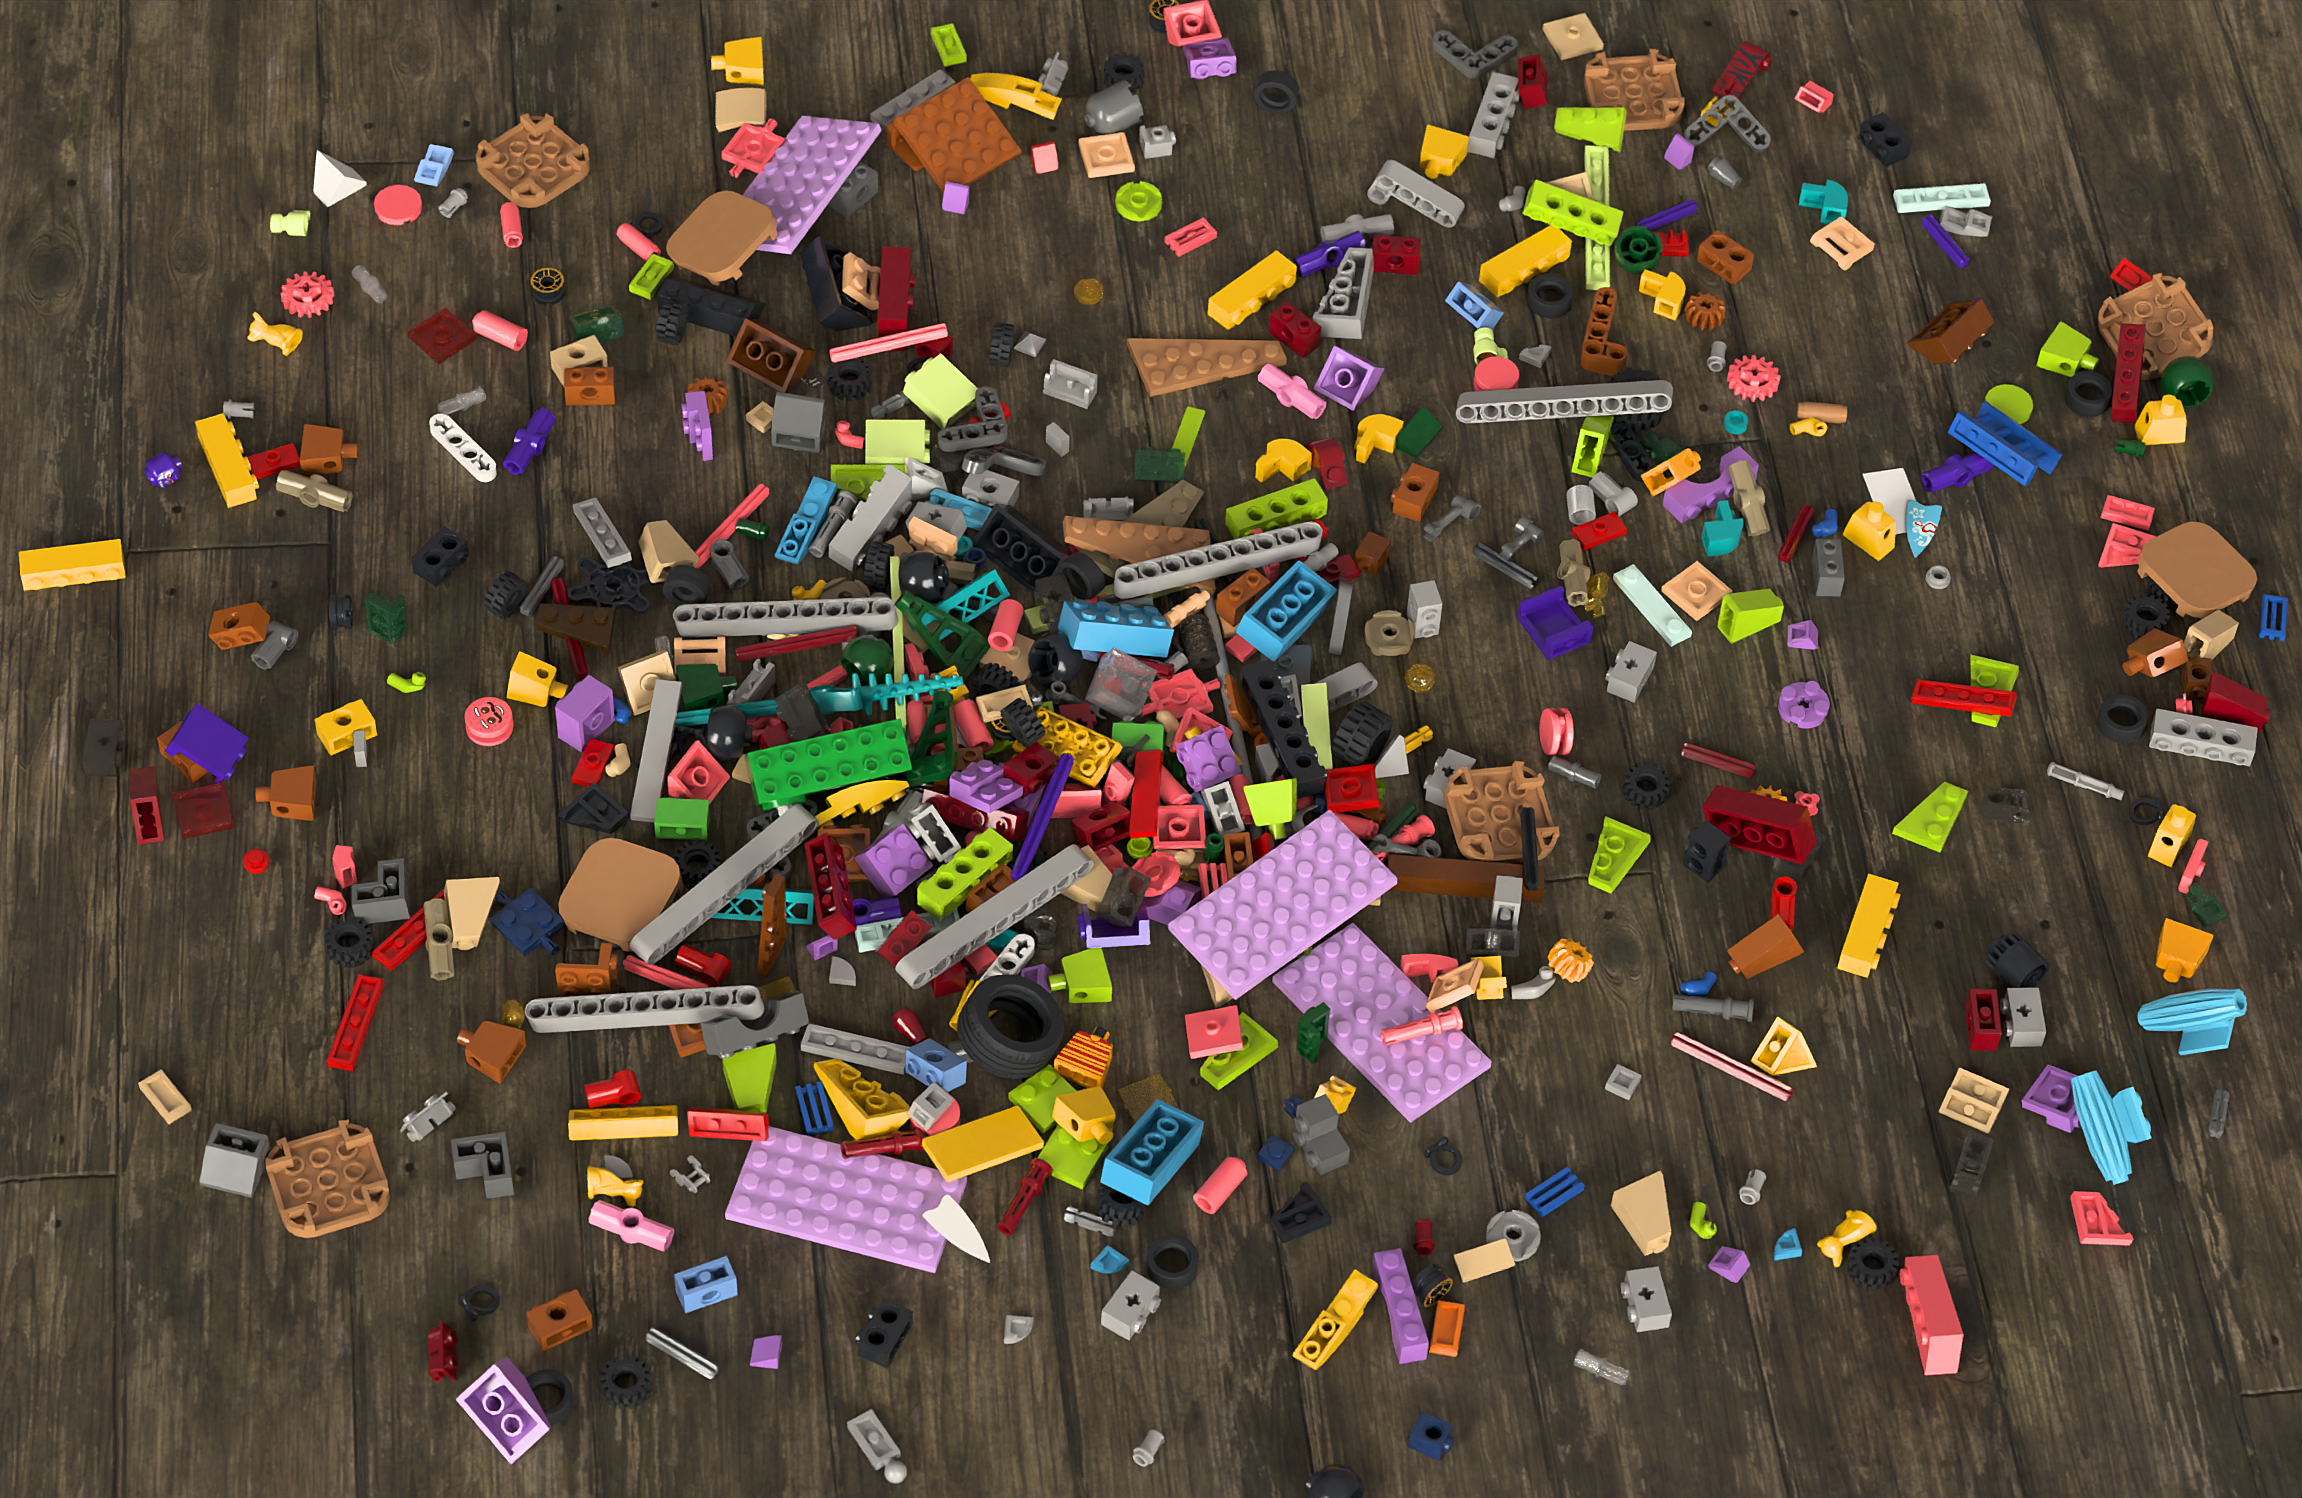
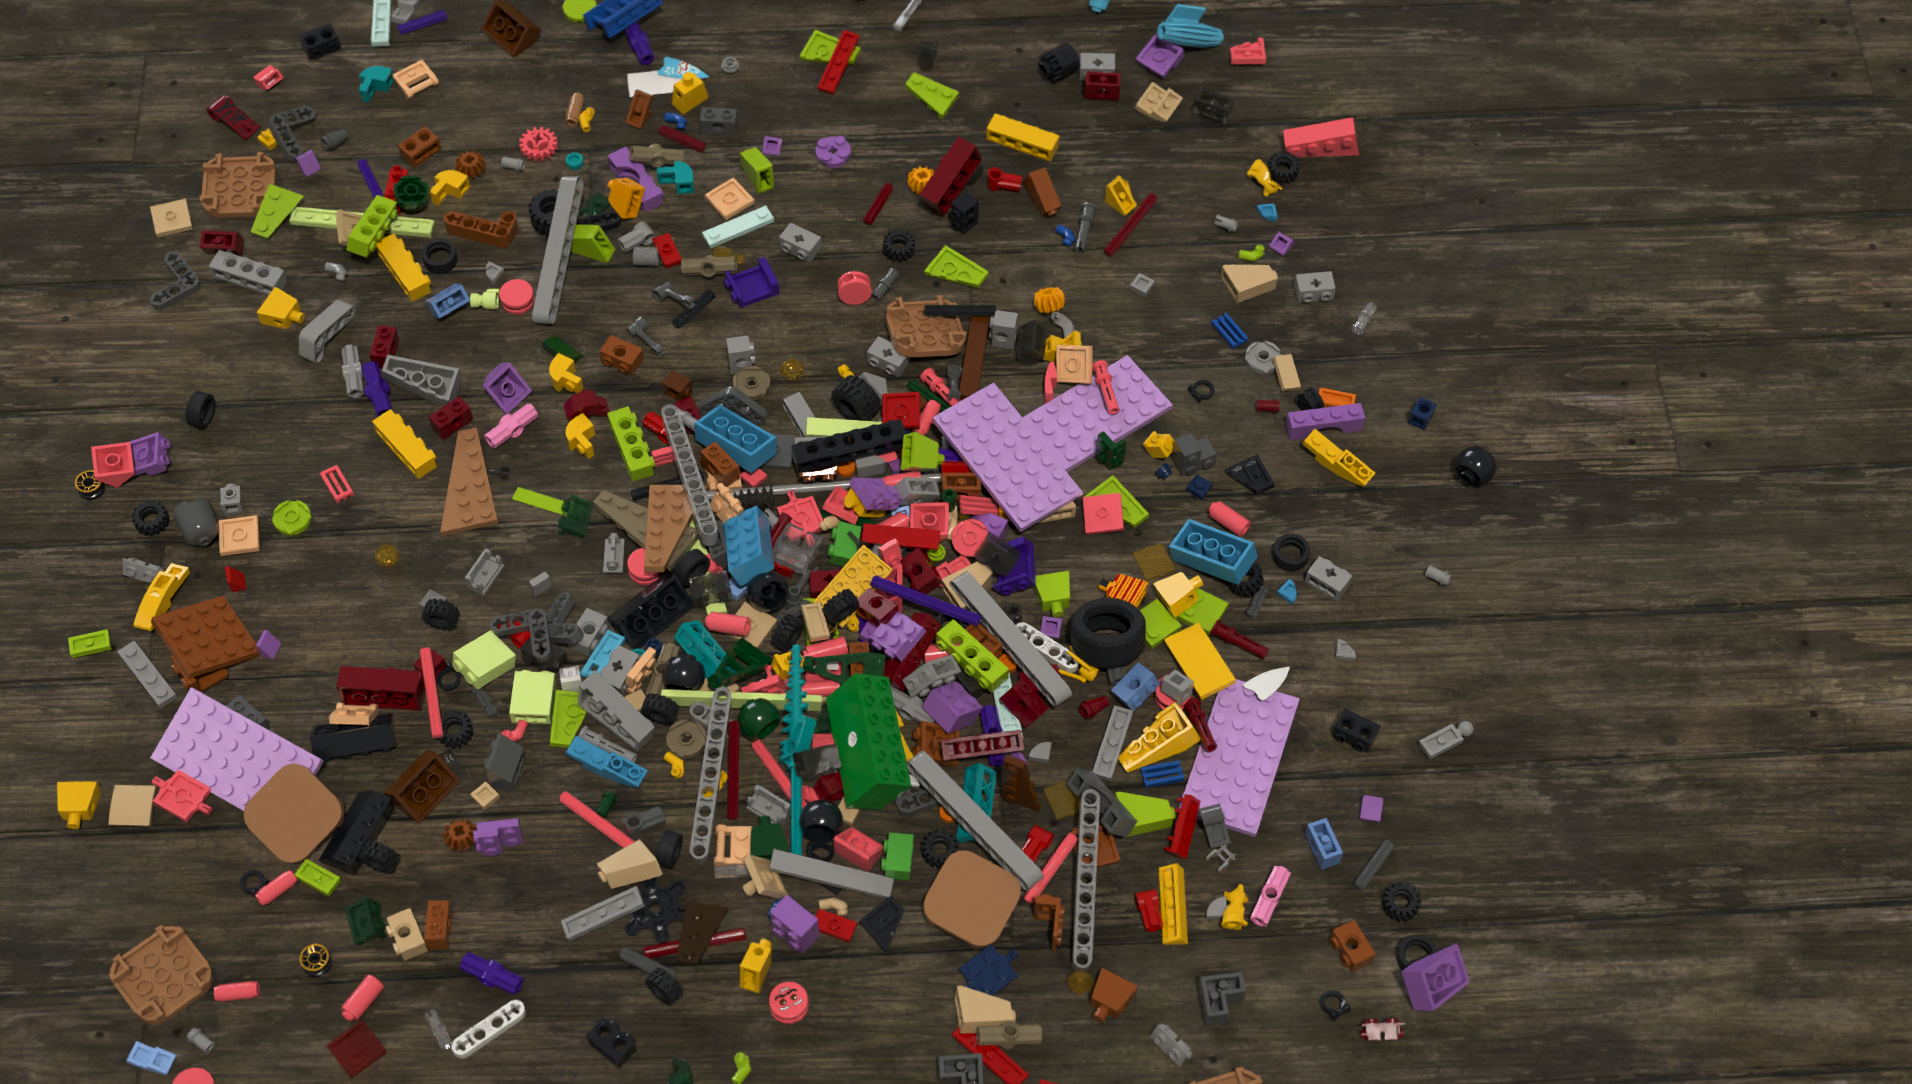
camera: 85 degrees left, 5 degrees up
coral plate [1794,791,1820,816] -> none
none -> dark orange slope [625,89,654,129]
none -> dark grey plate [1200,803,1231,848]

